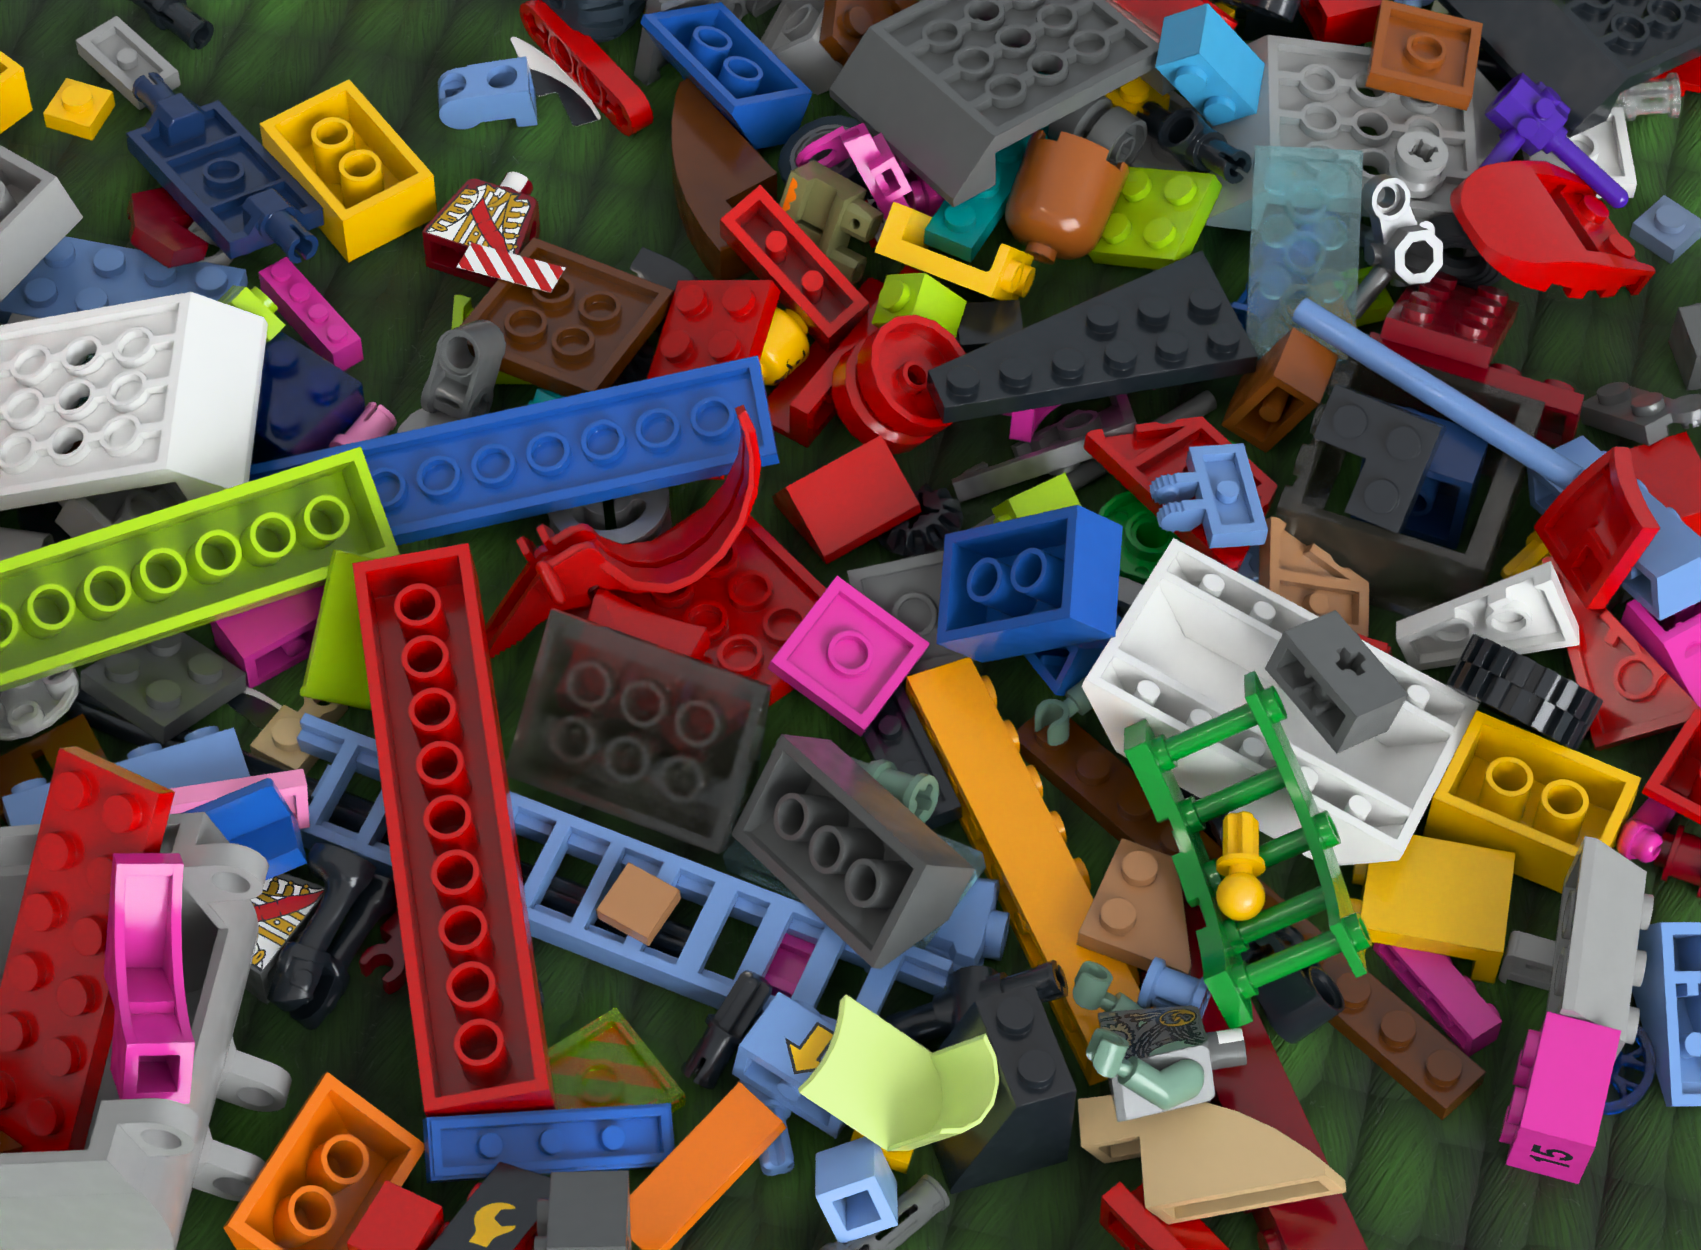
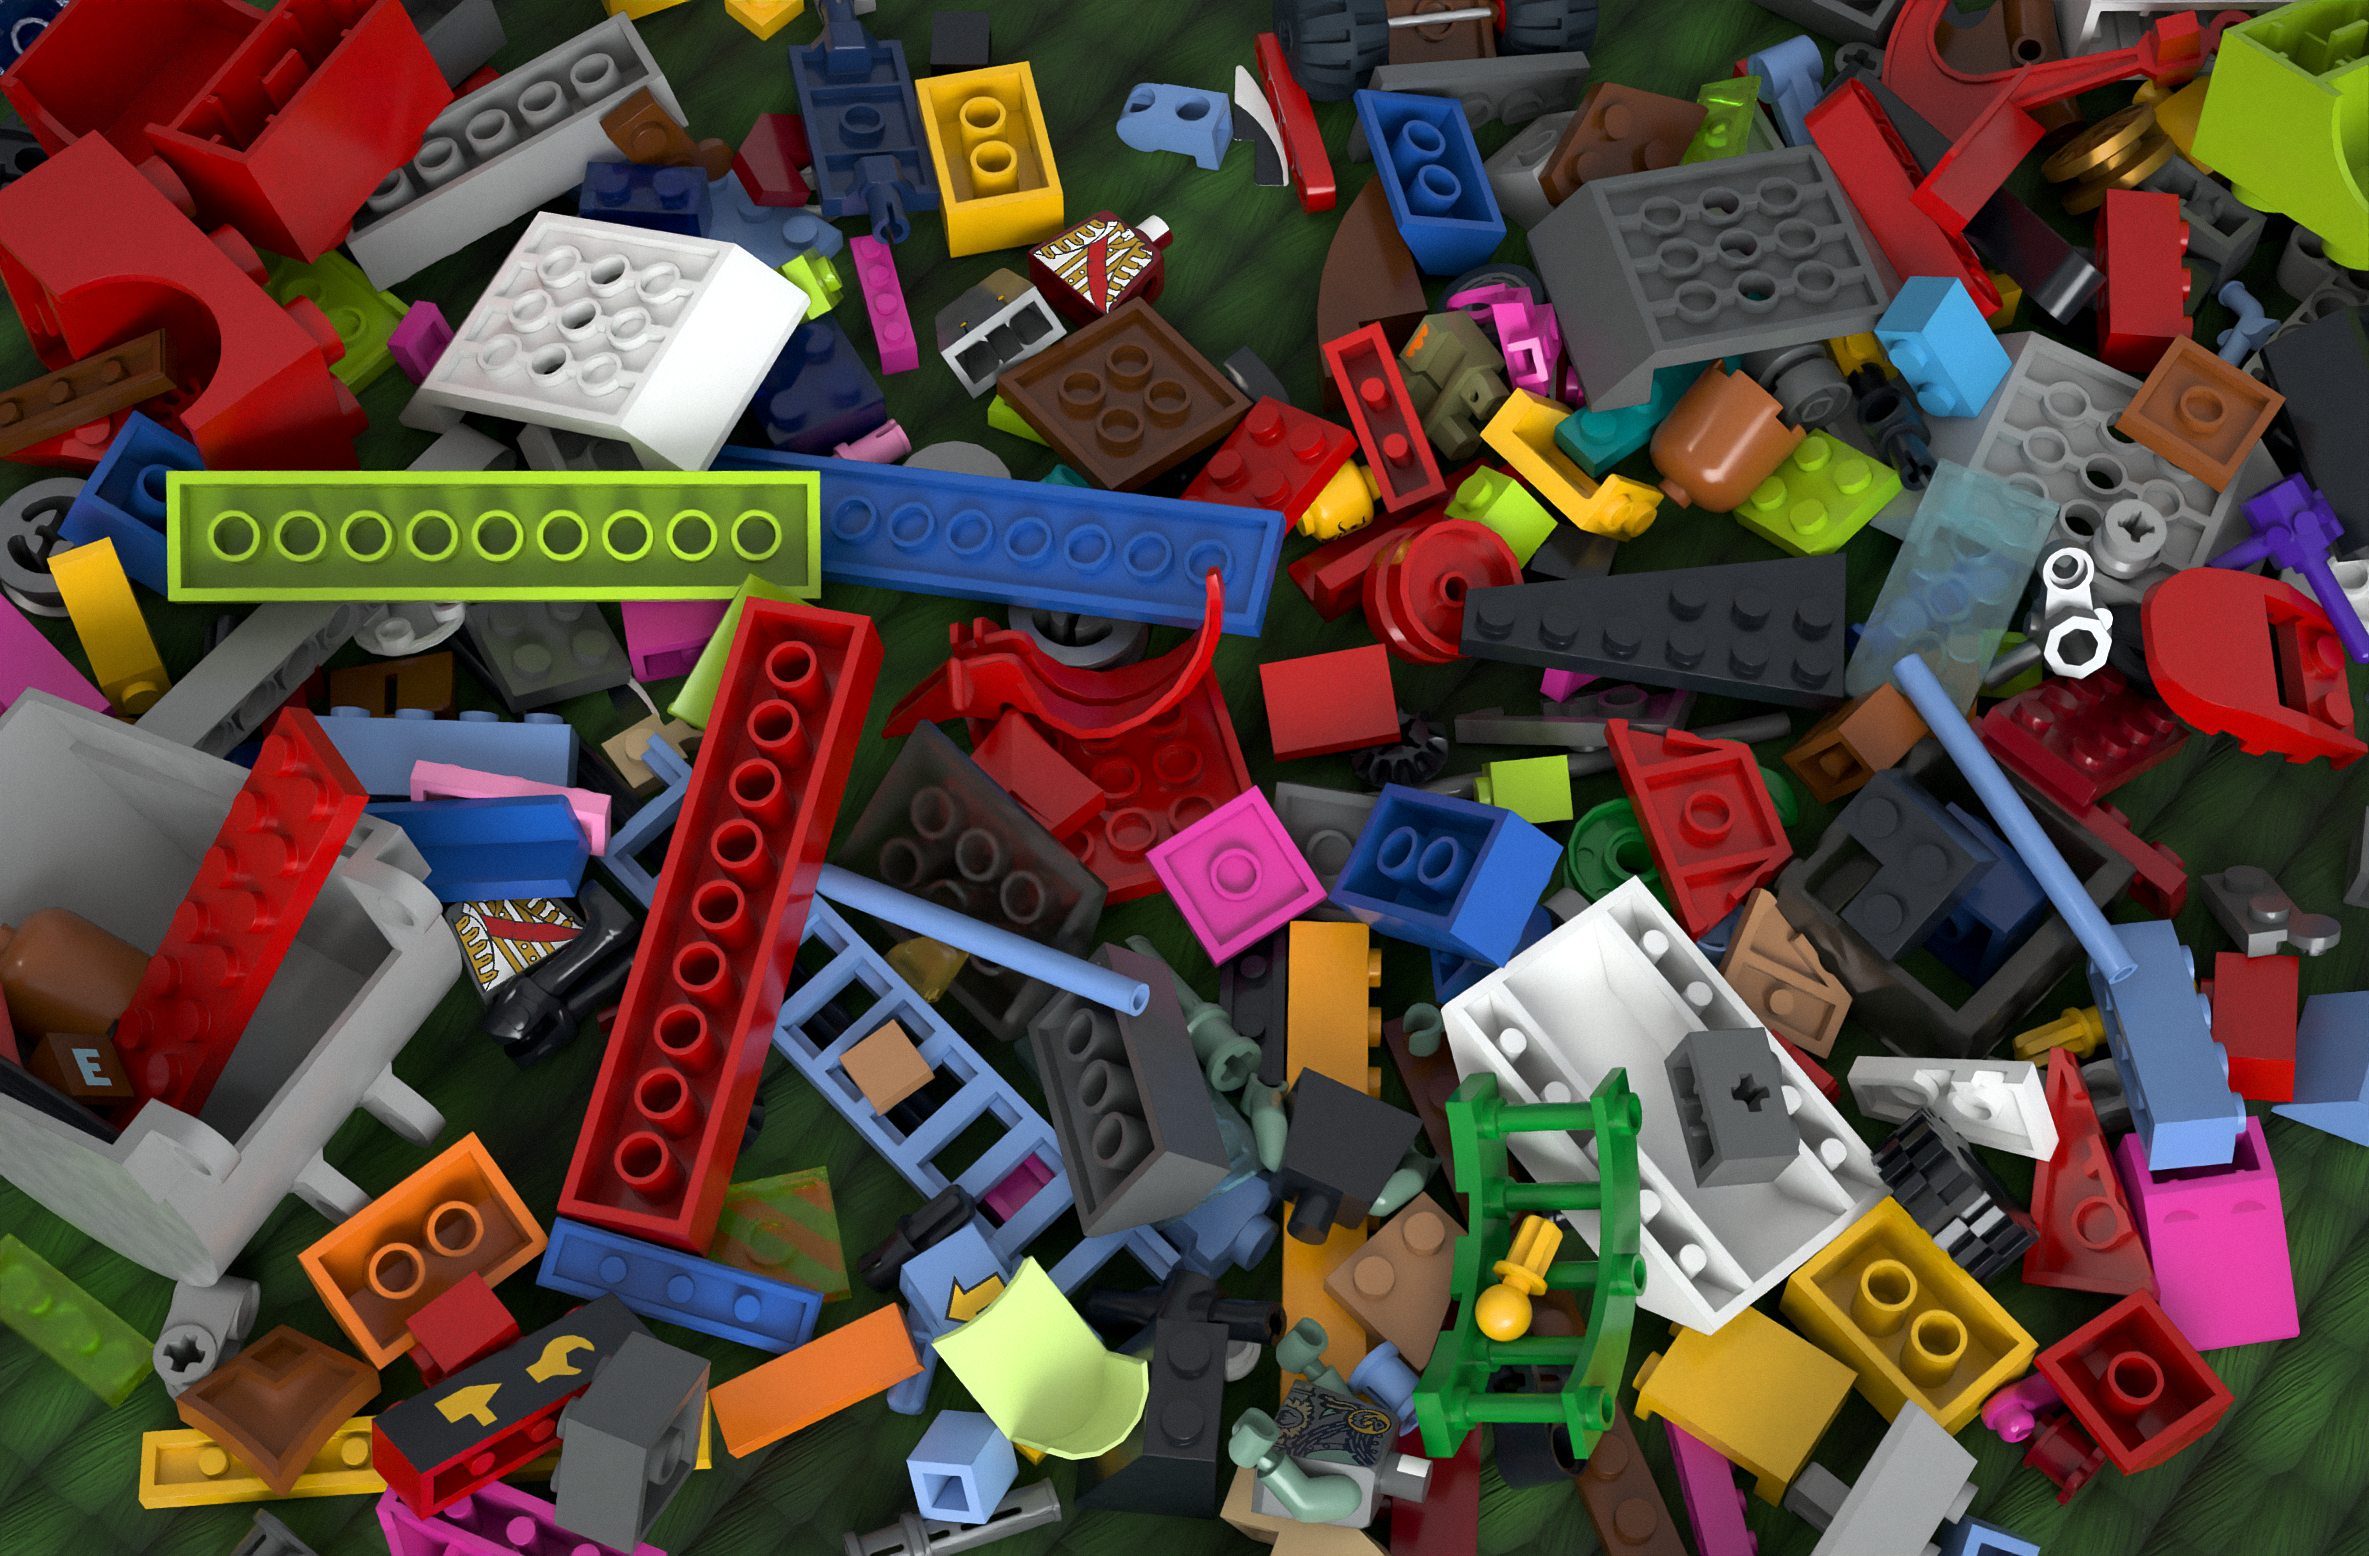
camera: 25 degrees right, 5 degrees up
dark pink arch [104,853,195,1104] -> none
dark grey piece [421,319,506,420] -> none
sticker [457,242,565,293] -> none
medium blue hinge [1149,443,1268,549] -> none
red plate [1533,447,1660,609] -> none
none -> clear blue brick [579,161,713,239]
none -> reddish brown hinge [599,87,735,198]
none -> medium blue piece [815,862,1150,1016]
none -> clear yellow tile [883,936,970,1003]
none -> black brick [930,11,993,77]
none -> dark grey torso [935,268,1067,399]
none -> black torso [1240,1067,1443,1245]

